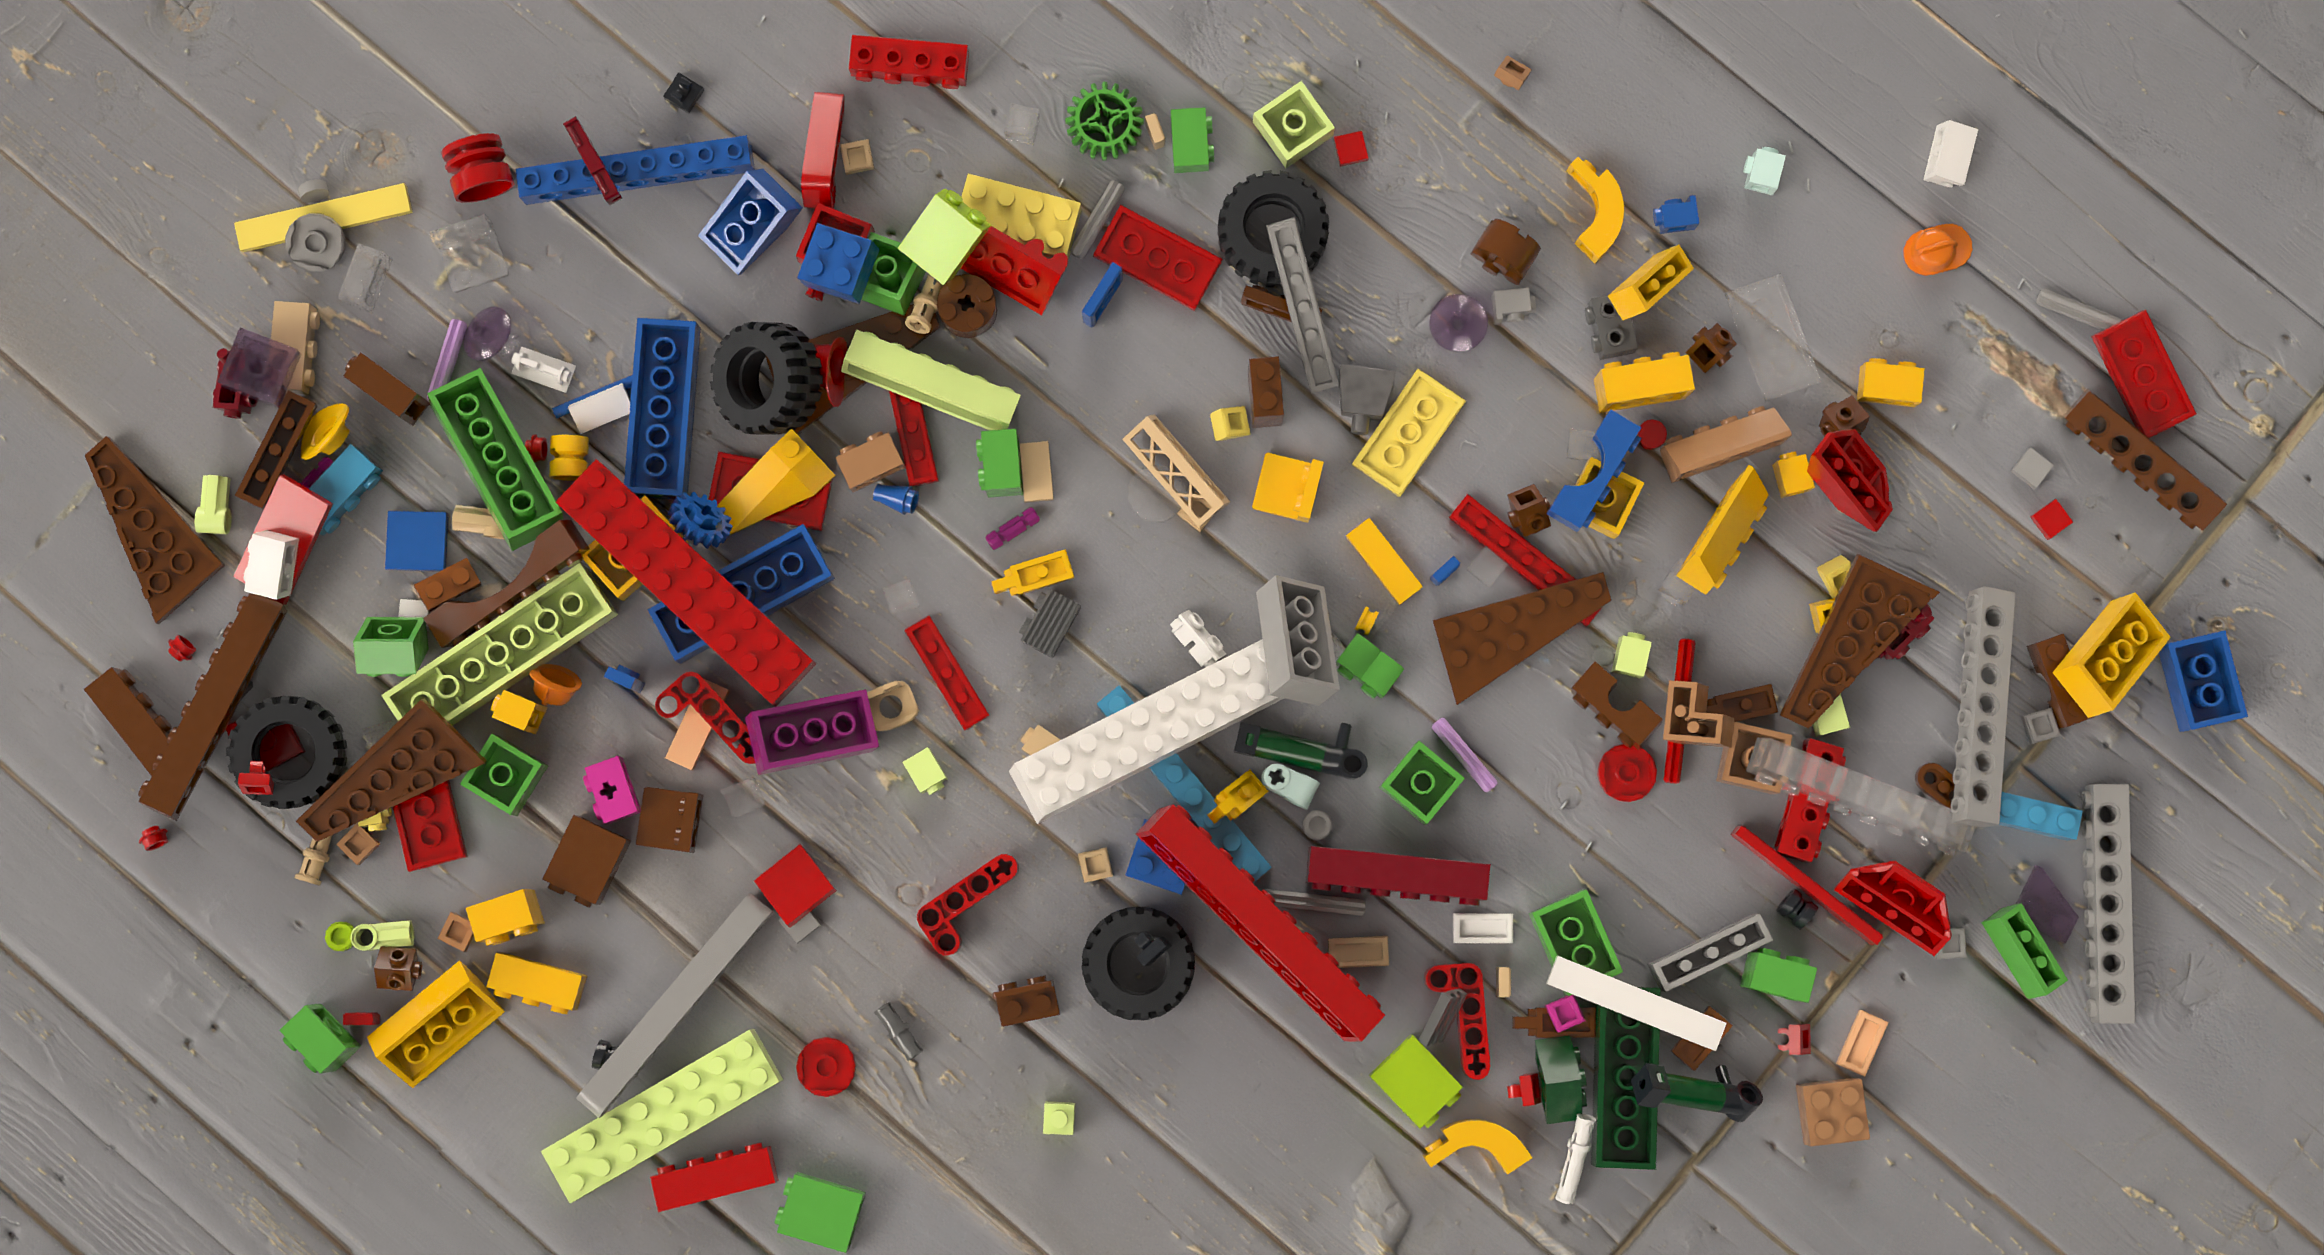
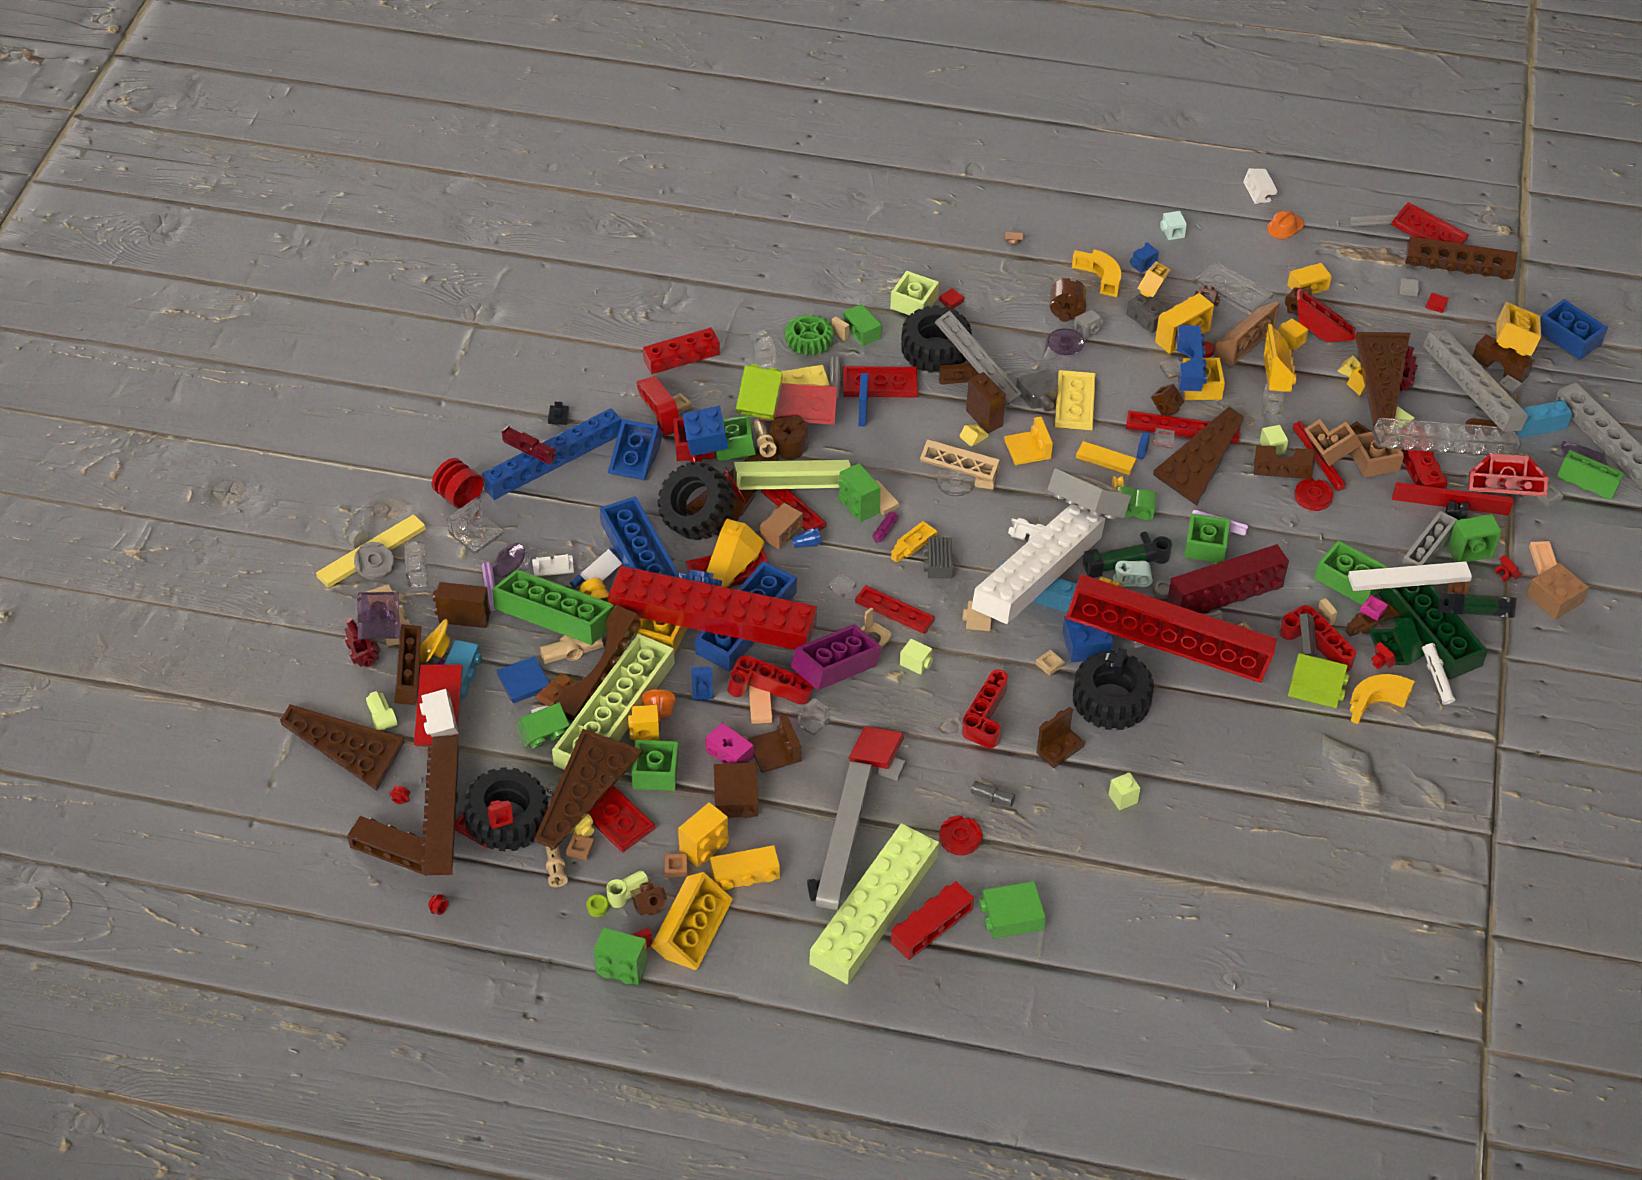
camera: 30 degrees left, 35 degrees down
white tile [1453,913,1513,943] -> none

